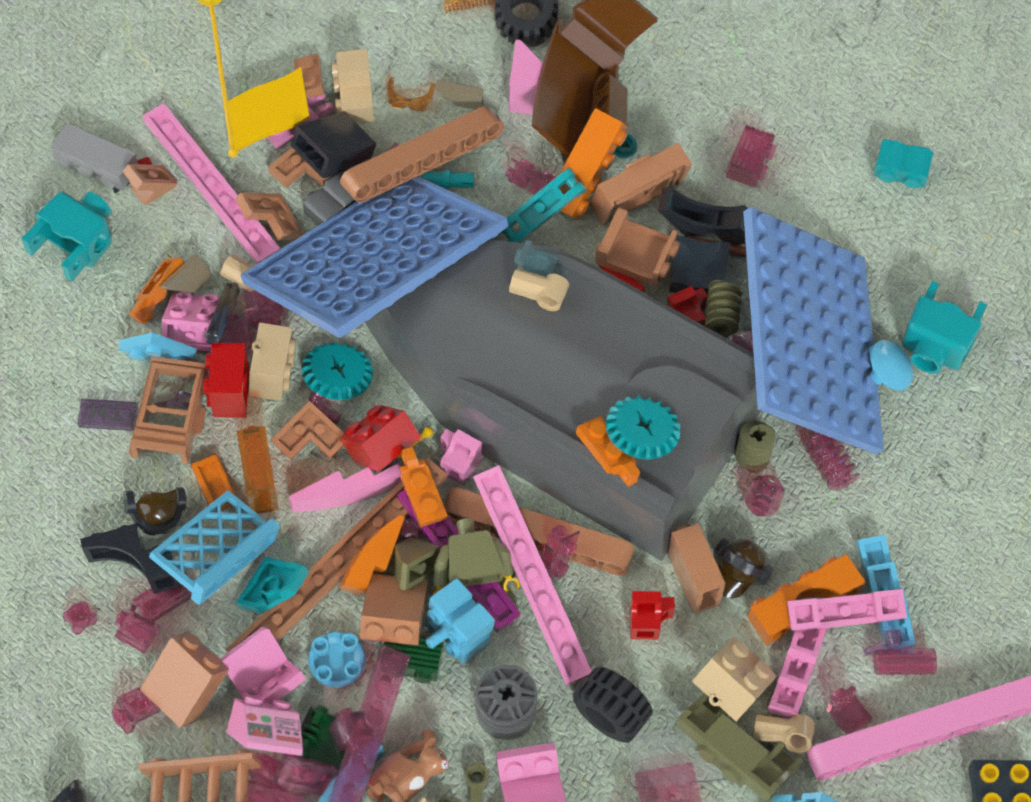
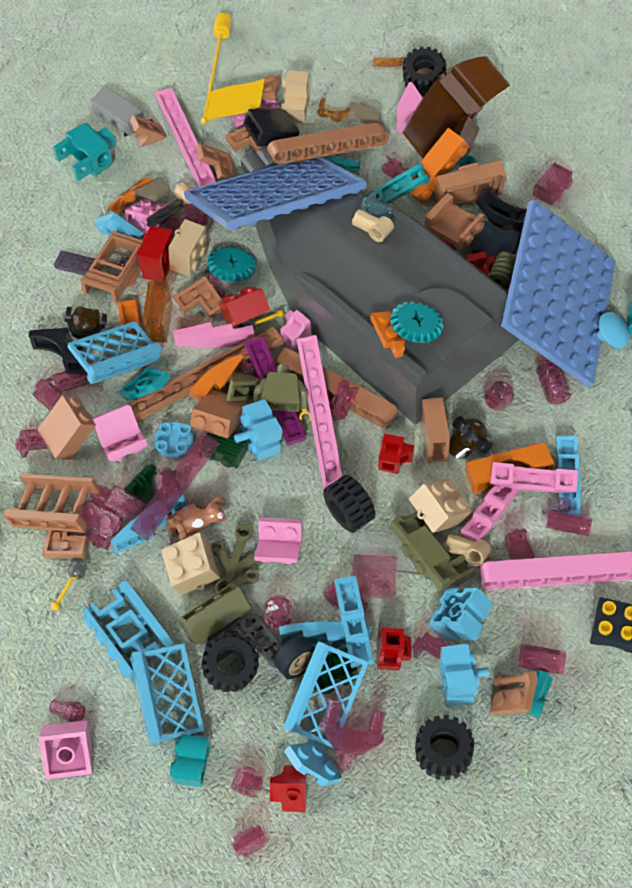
camera: 20 degrees right, 5 degrees down
clear pink plate [63,601,97,635] -> none
bright pink slope [226,695,303,756] -> none
orange hinge [399,447,448,528] -> none
dark grey wheel [476,665,538,740] -> none
olive piece [735,421,776,474] -> none

